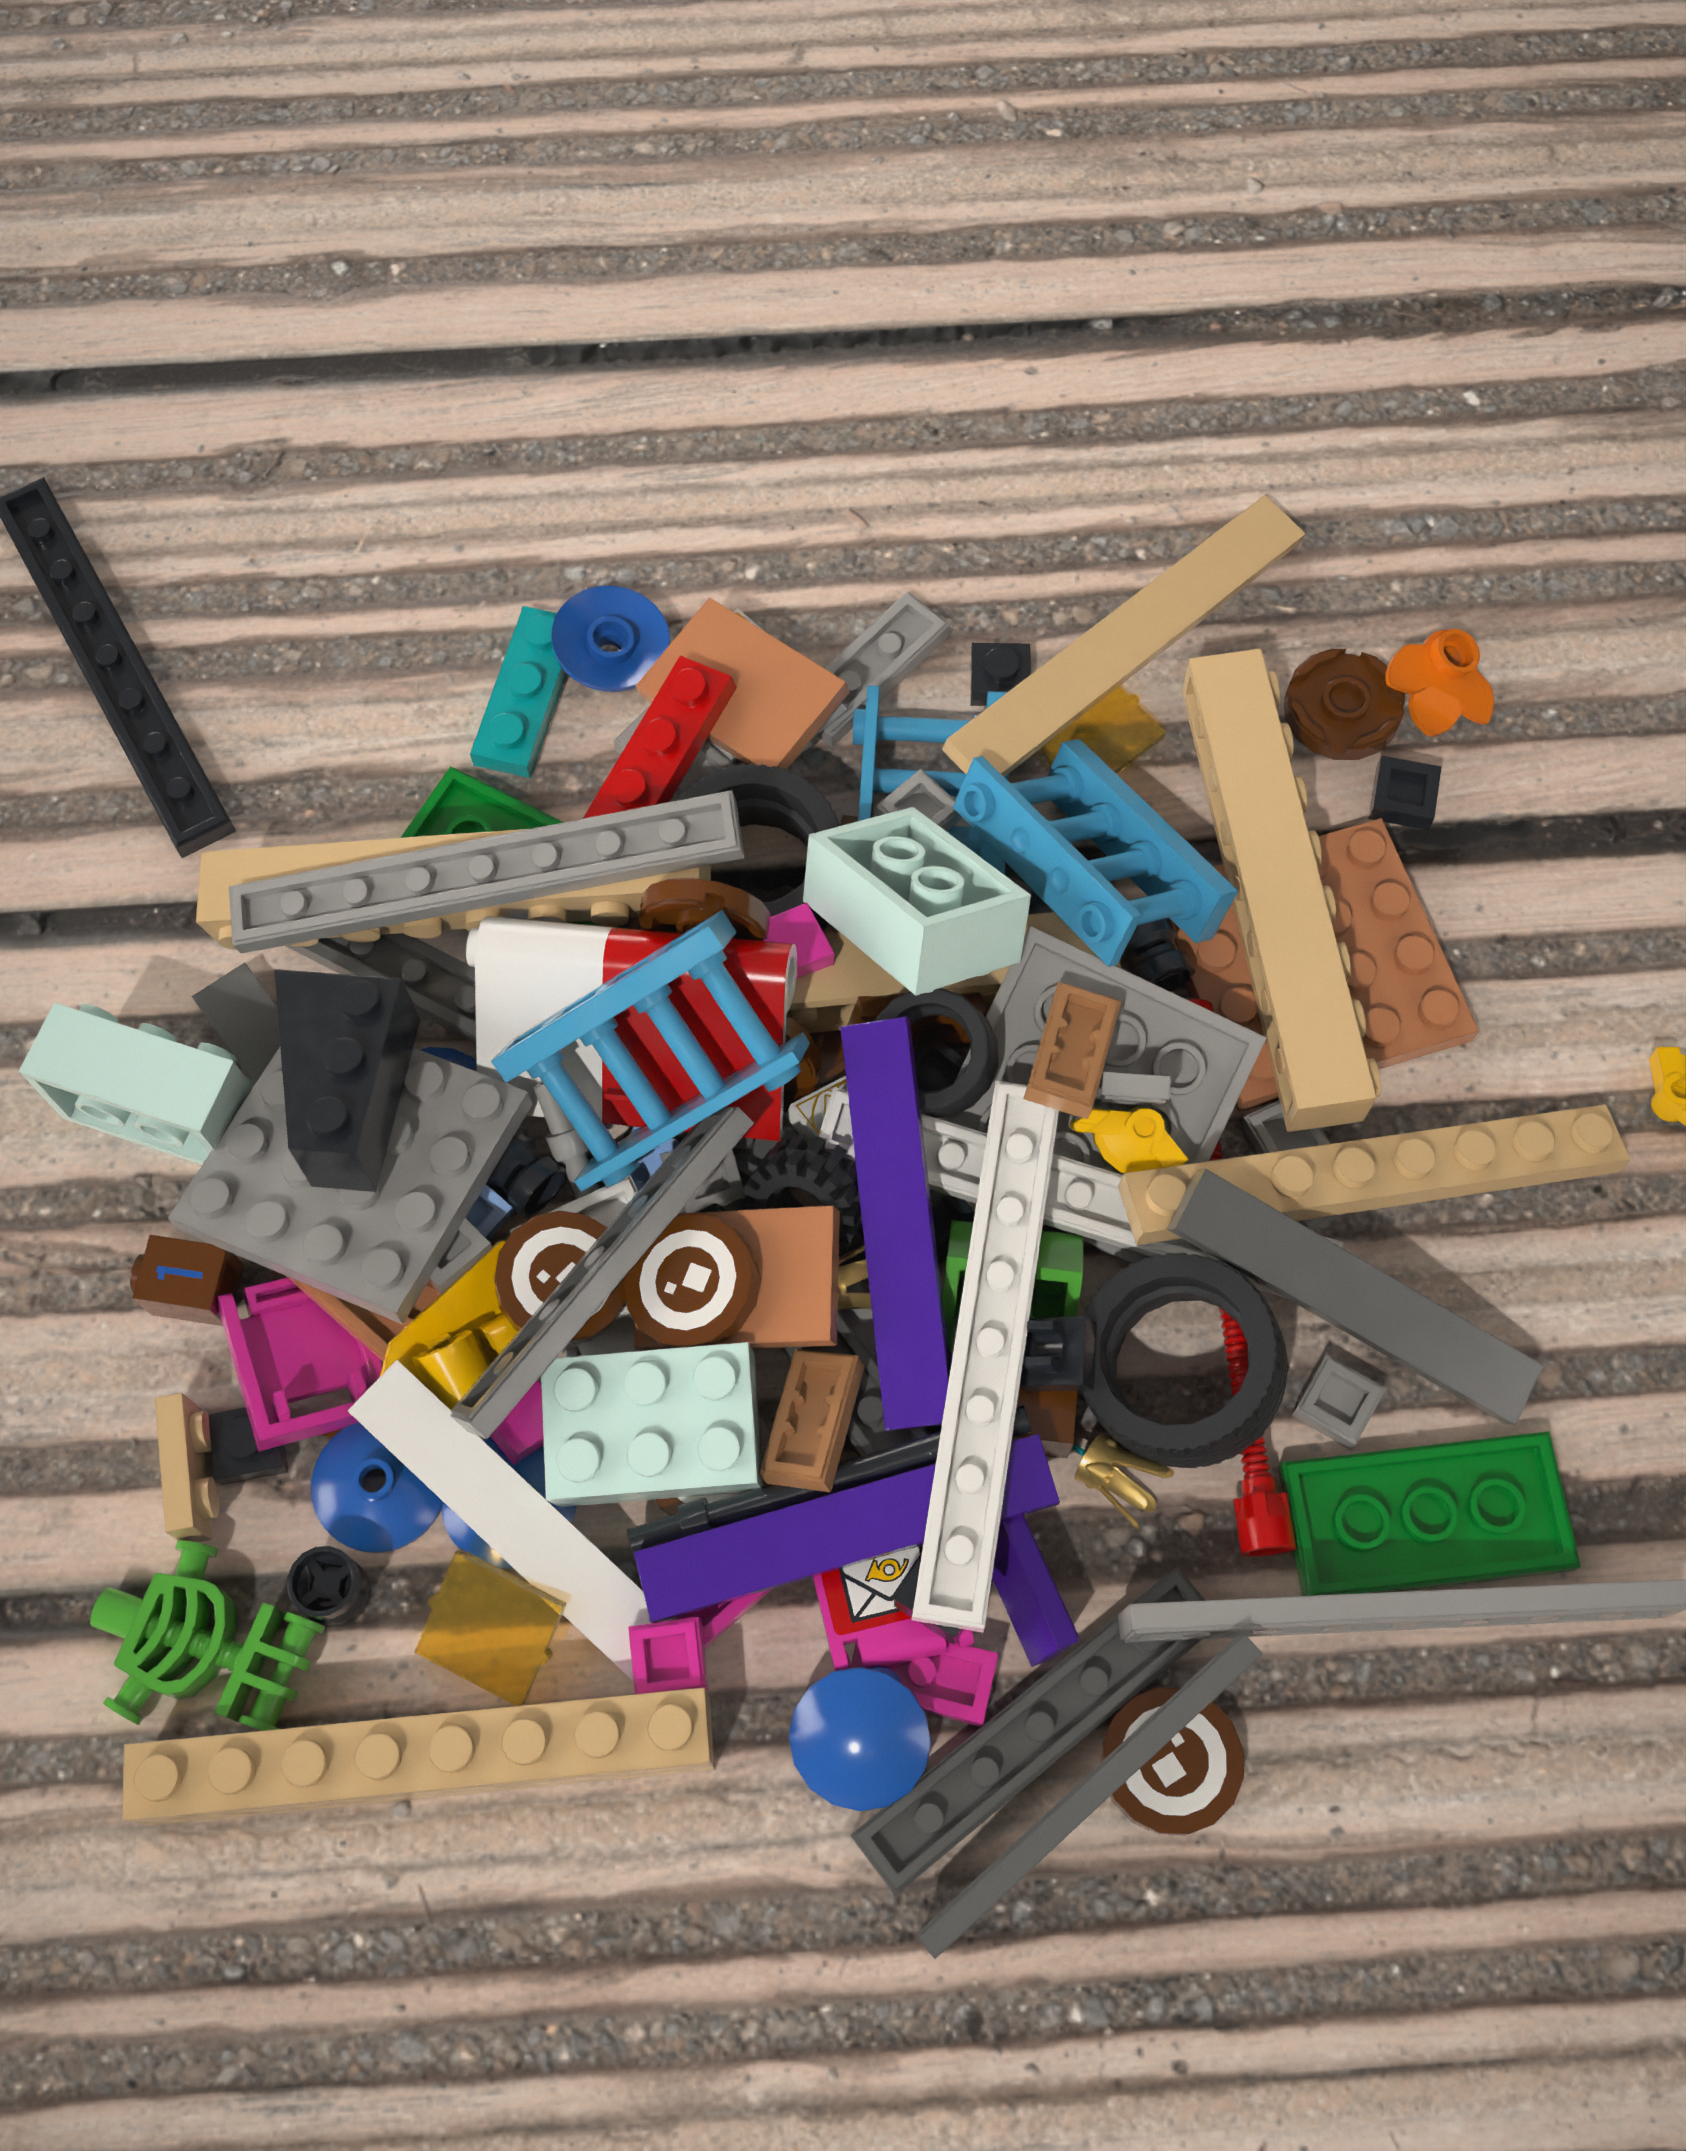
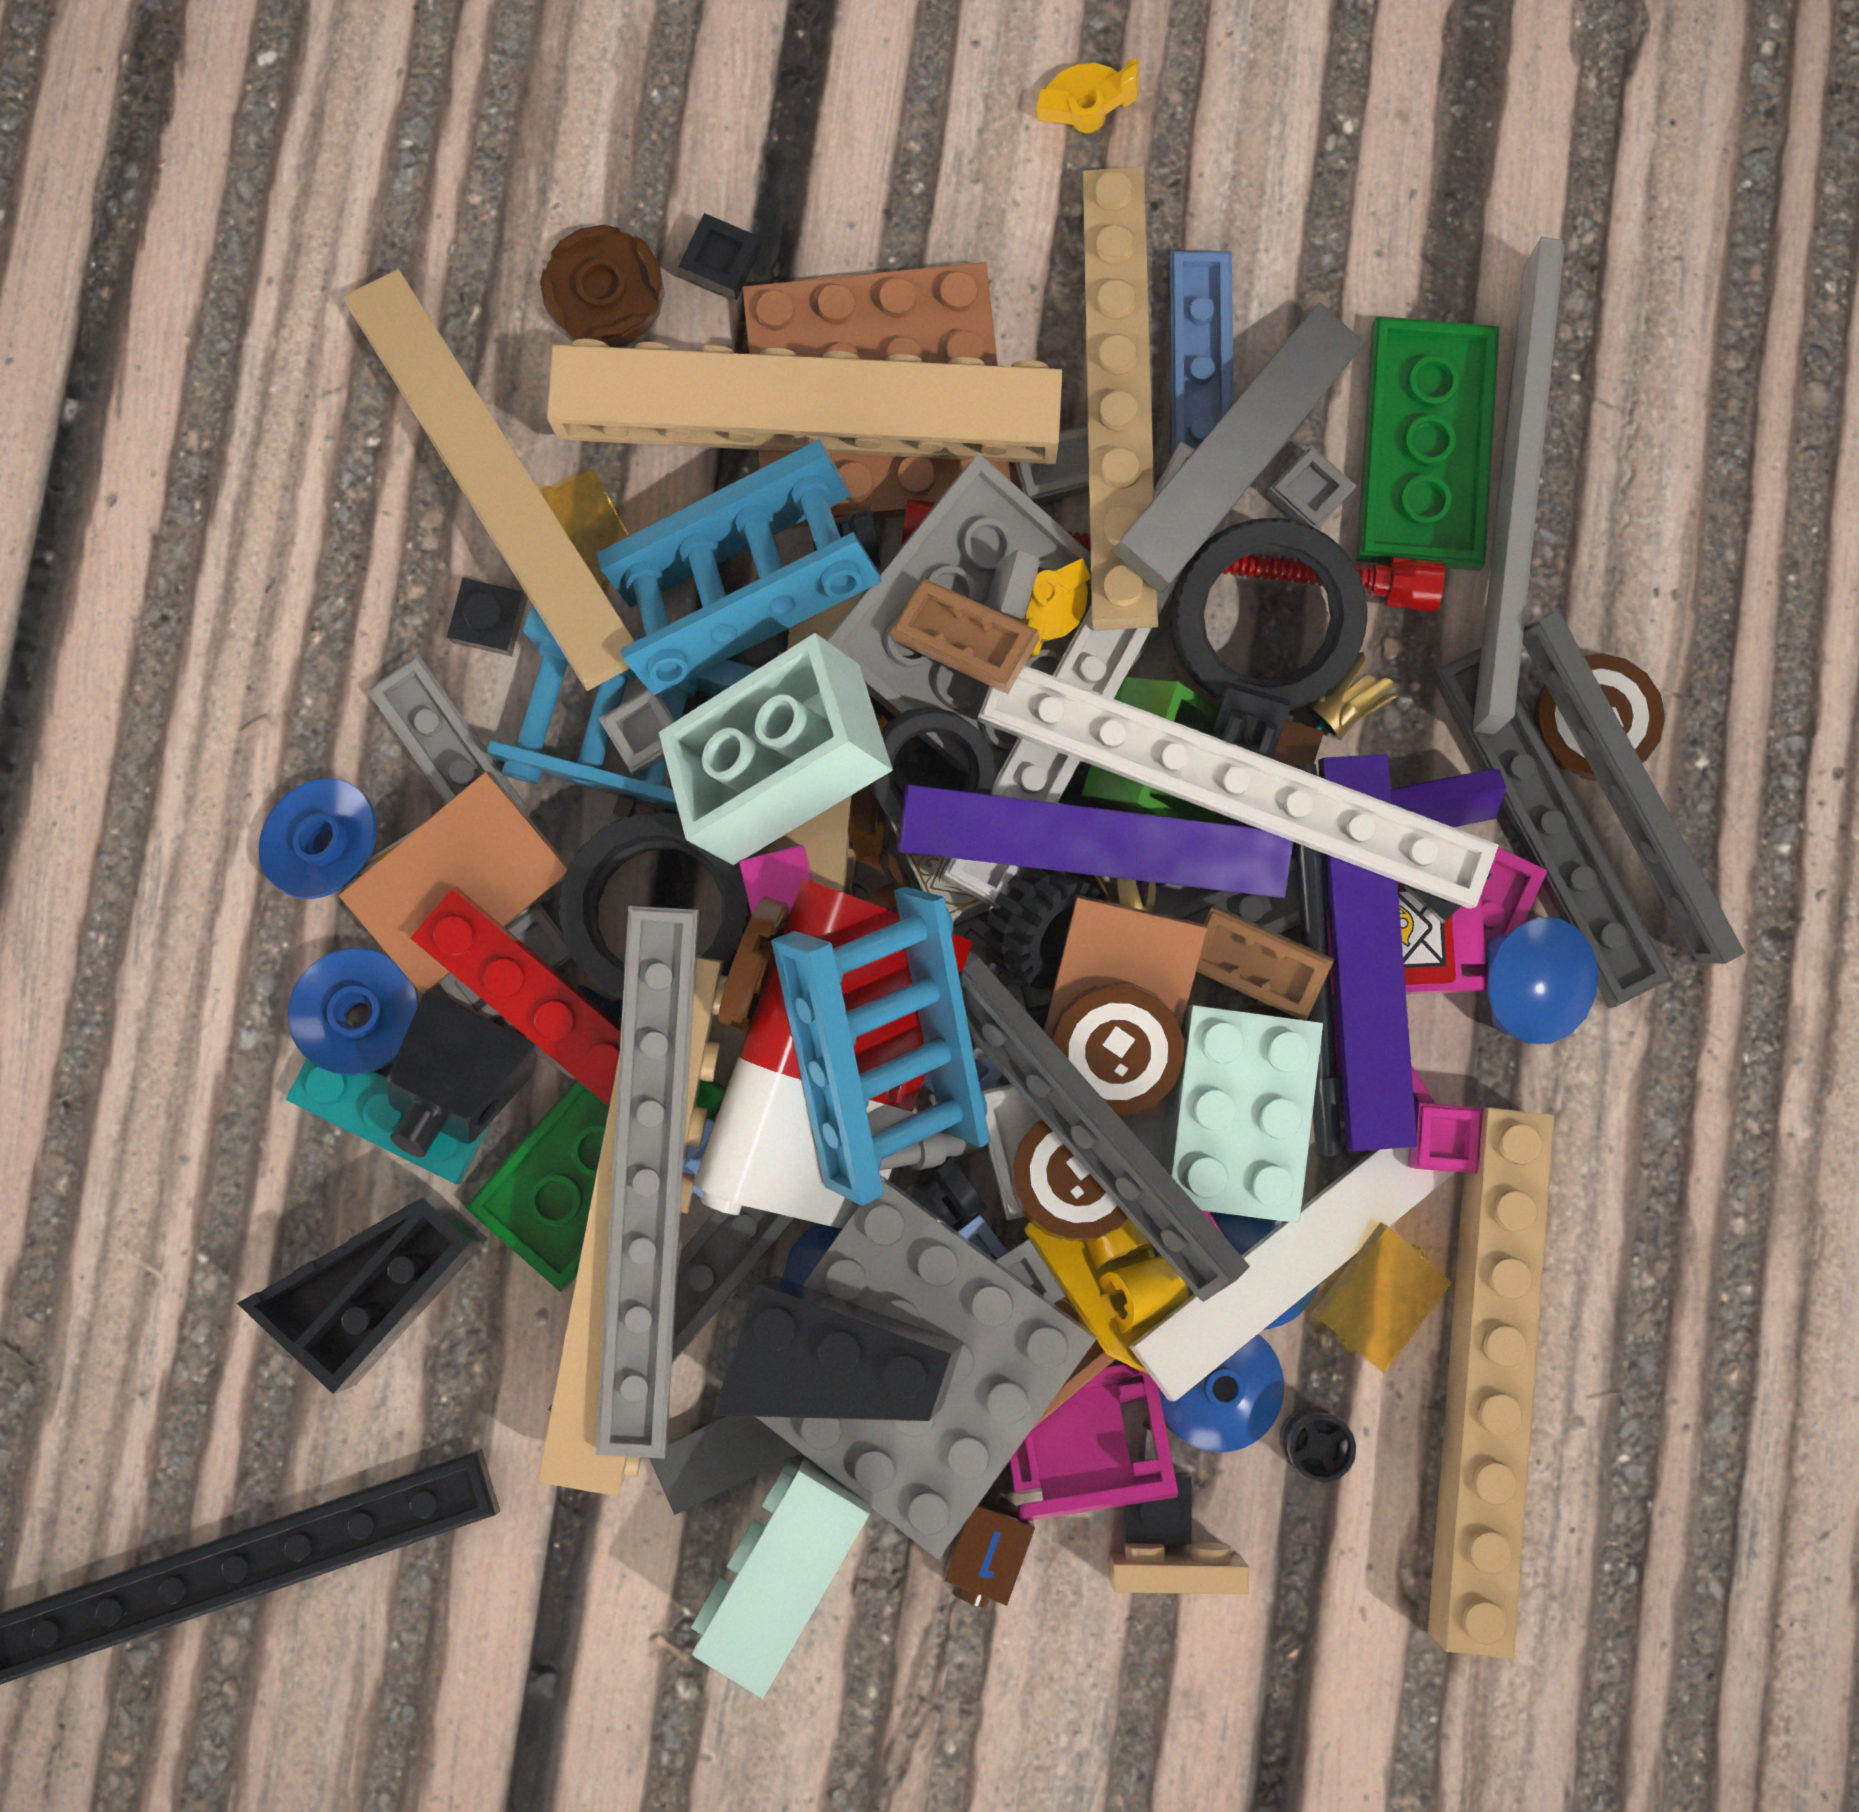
camera: 75 degrees left, 15 degrees up
bright green piece [90,1540,325,1731] -> none
orange plate [1385,629,1494,737] -> none
none -> black wedge [236,1196,488,1394]
none -> blue dish [259,778,377,899]
none -> black torso [386,990,536,1157]
none -> medium blue tile [1168,251,1234,458]

